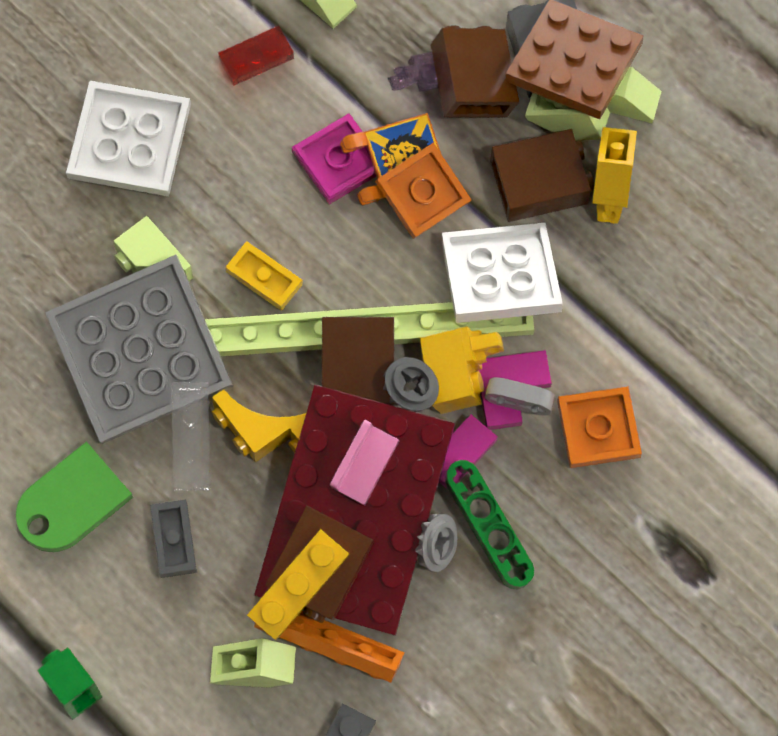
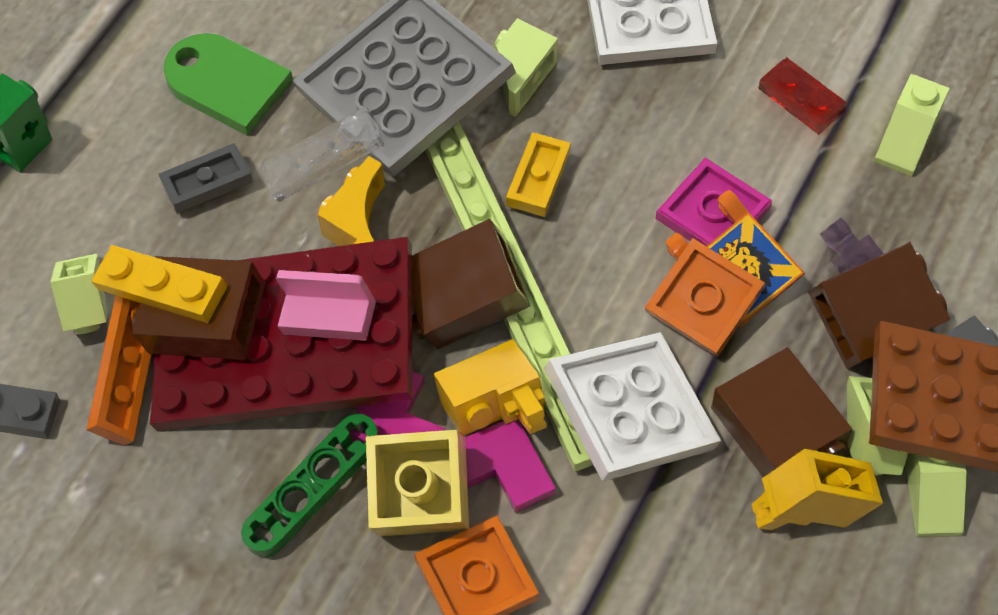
camera: 75 degrees right, 10 degrees down
dark grey gear [383,357,439,413] -> none
light grey gear [416,513,458,572] -> none
light grey beam [485,377,555,416] -> none
none -> light yellow brick [366,430,469,537]

